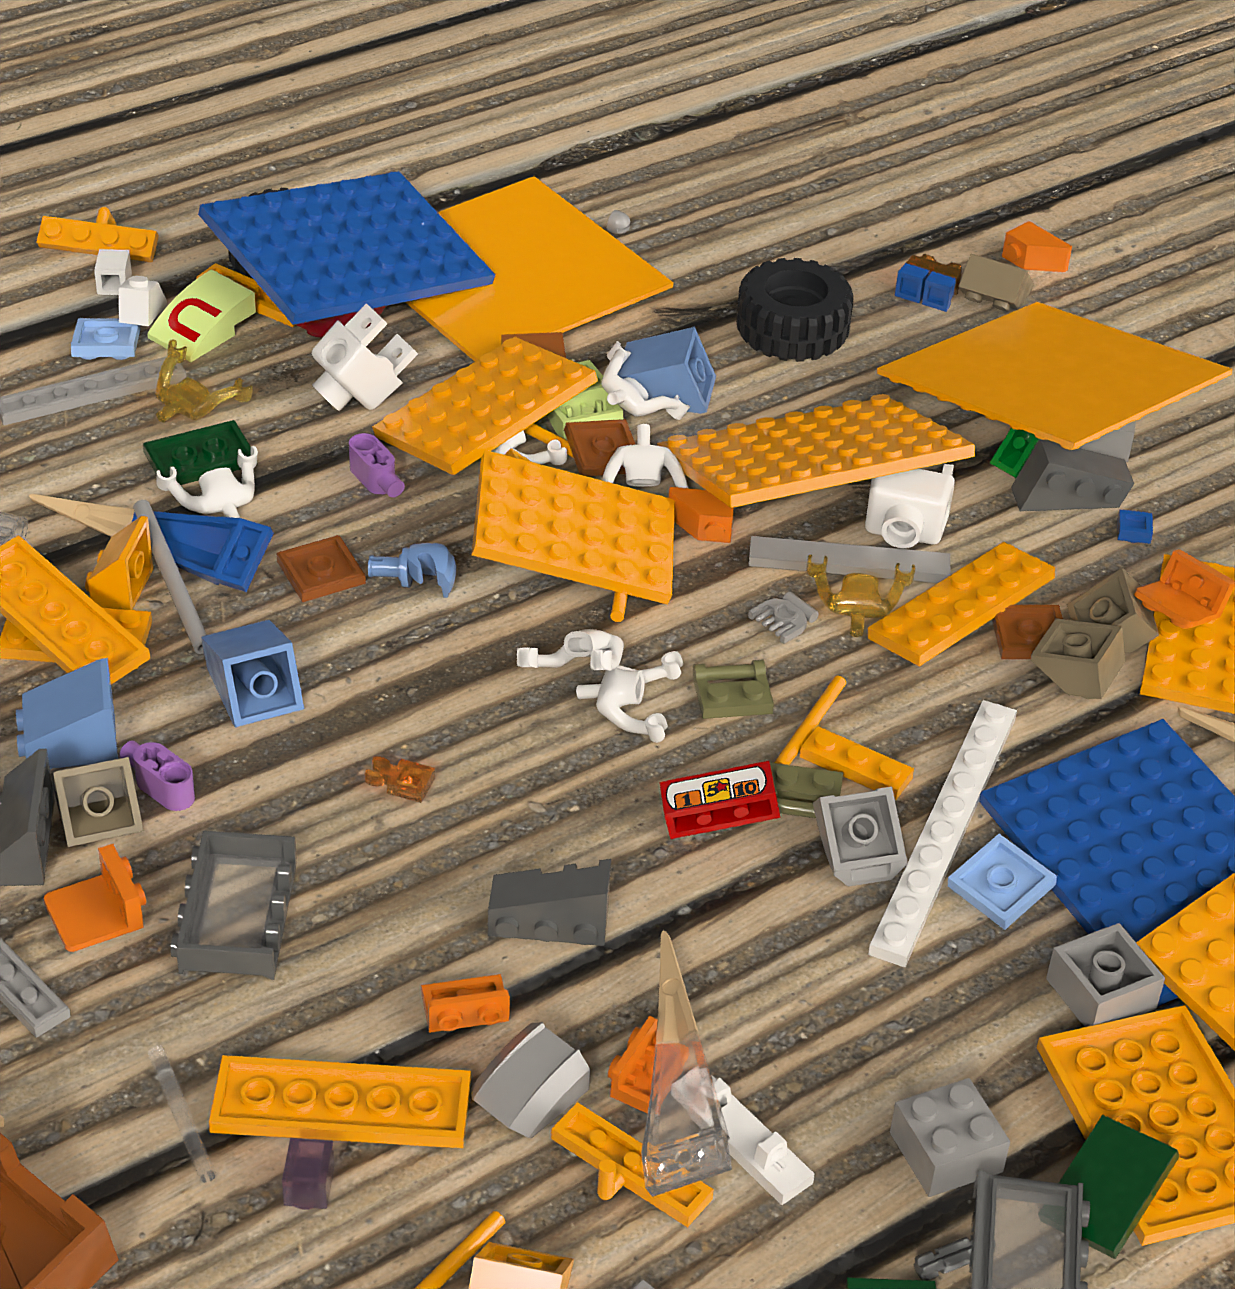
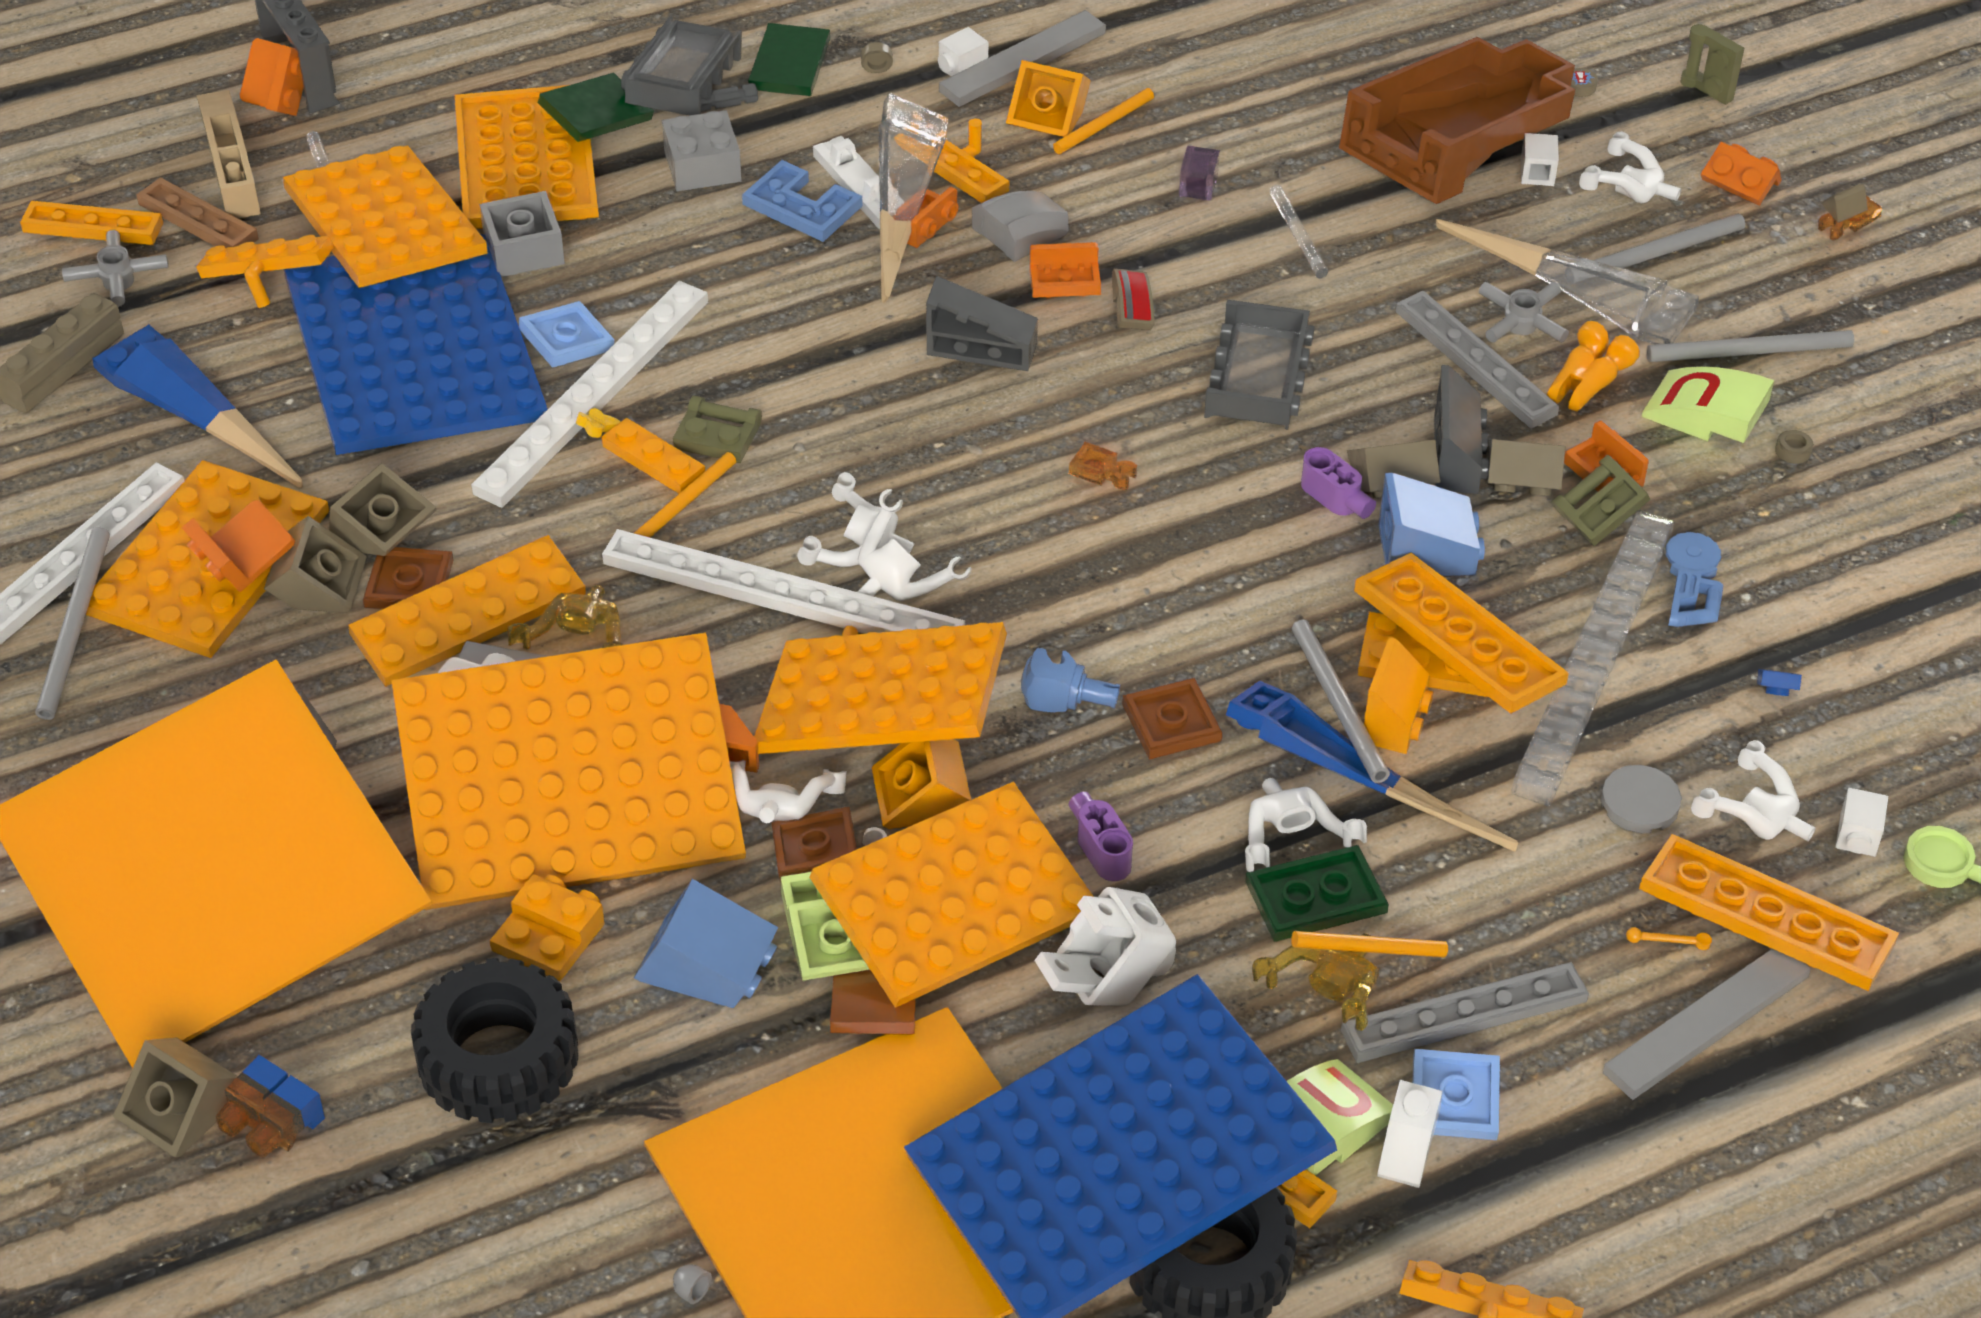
camera: 170 degrees left, 5 degrees up
orange bracket [44,844,146,952] -> none
white brick [94,249,132,295] -> none
medium blue slope [201,620,304,727] -> none
light orange plate [209,1055,471,1148] -> none
white piece [601,341,690,420] -> none
brick [659,761,781,839] -> none
olive plate [693,659,774,719] -> none
light grey piece [748,592,819,644] -> none
light grey slope [813,787,907,887] -> none
orange slope [1002,221,1072,272] -> none
blue plate [1117,509,1153,544] -> none
none -> light orange plate [490,874,605,982]
none -> yellow piece [575,408,621,438]
none -> white plate [602,529,965,634]
none -> medium blue plate [742,160,863,242]
none -> slope [1112,269,1155,330]
none -> light orange bar [1291,931,1448,958]

